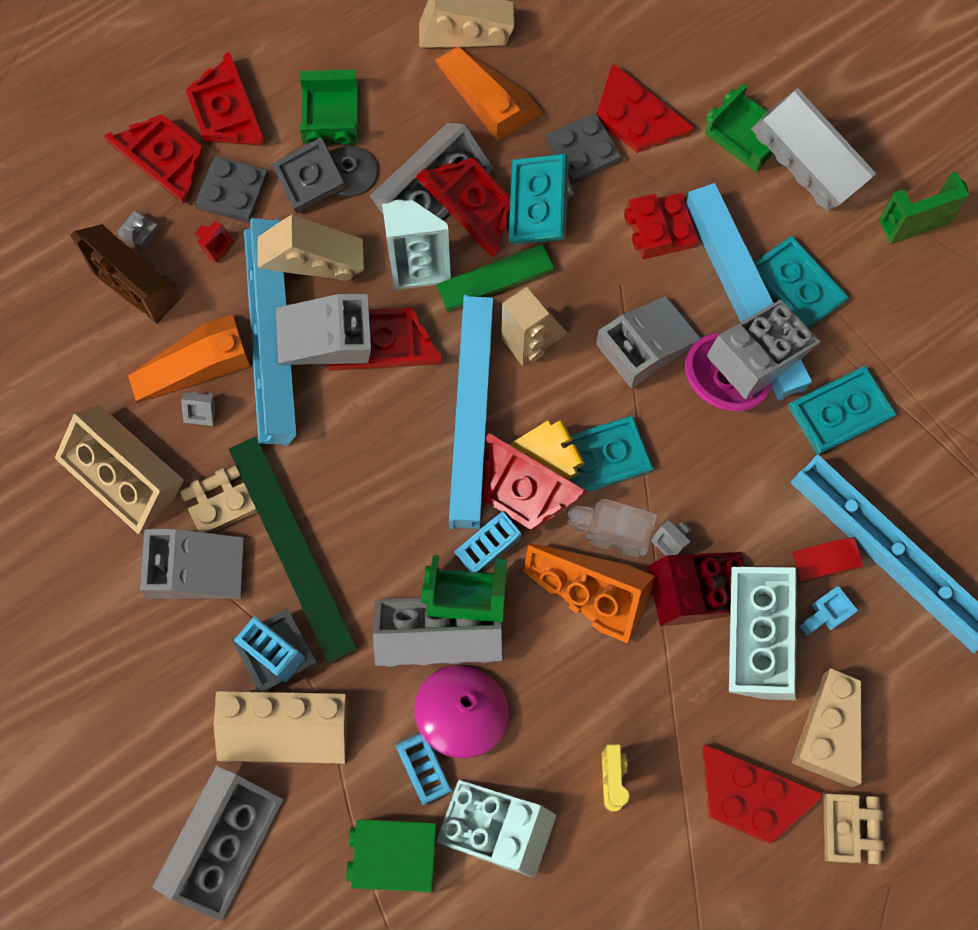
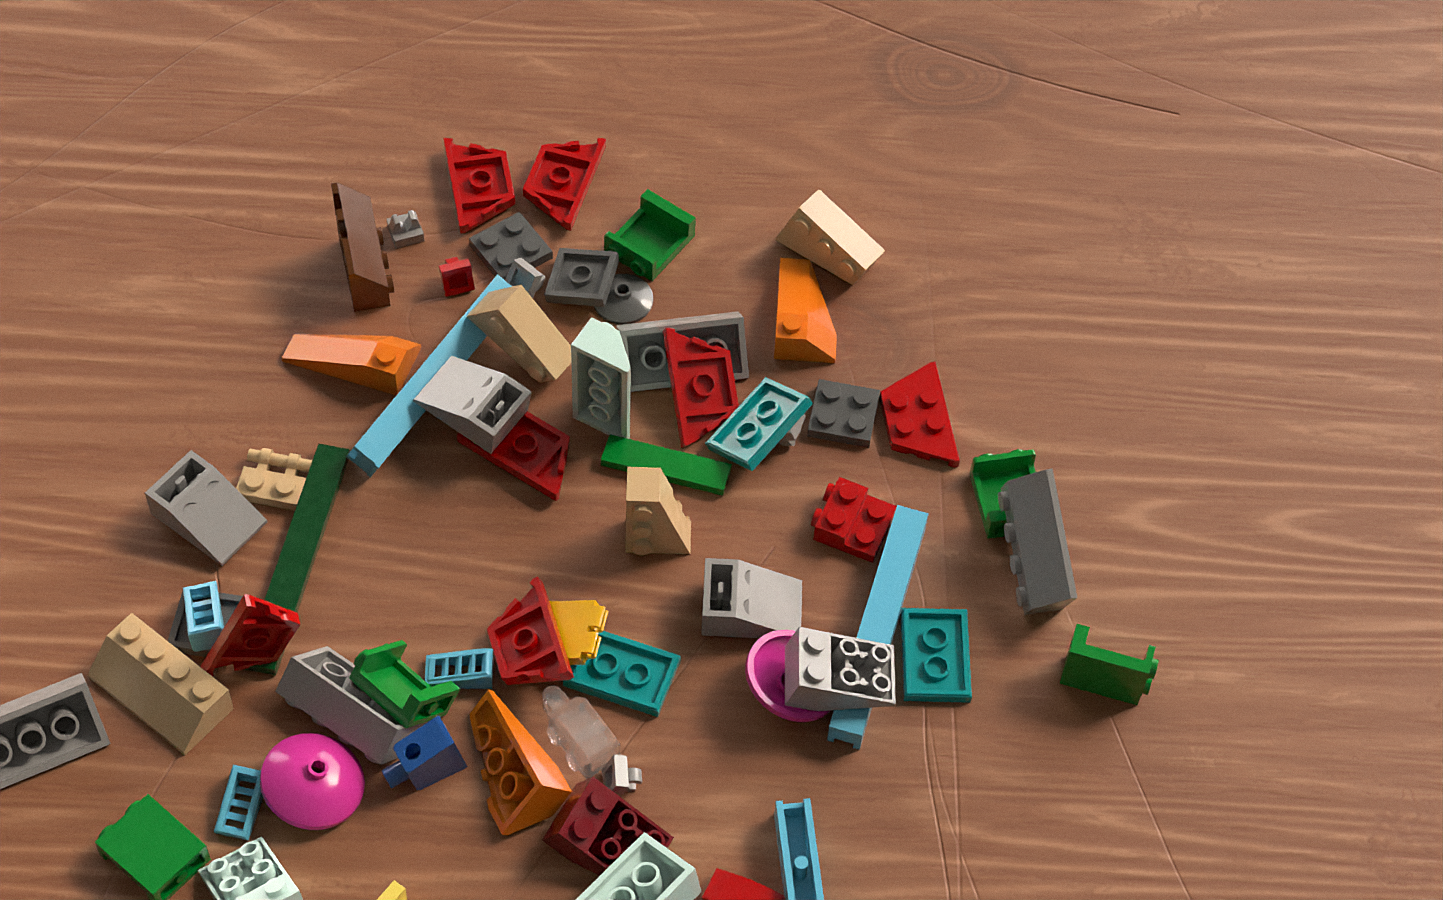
camera: 35 degrees right, 15 degrees down
tan slope [55,405,184,535] -> none
light grey tile [181,391,216,426] -> none
medium azure tile [449,295,493,529] -> none
teal tile [788,365,897,456] -> none
none -> red wing [200,594,301,677]
none -> blue torso [381,715,468,790]
none -> light grey tile [505,258,546,298]

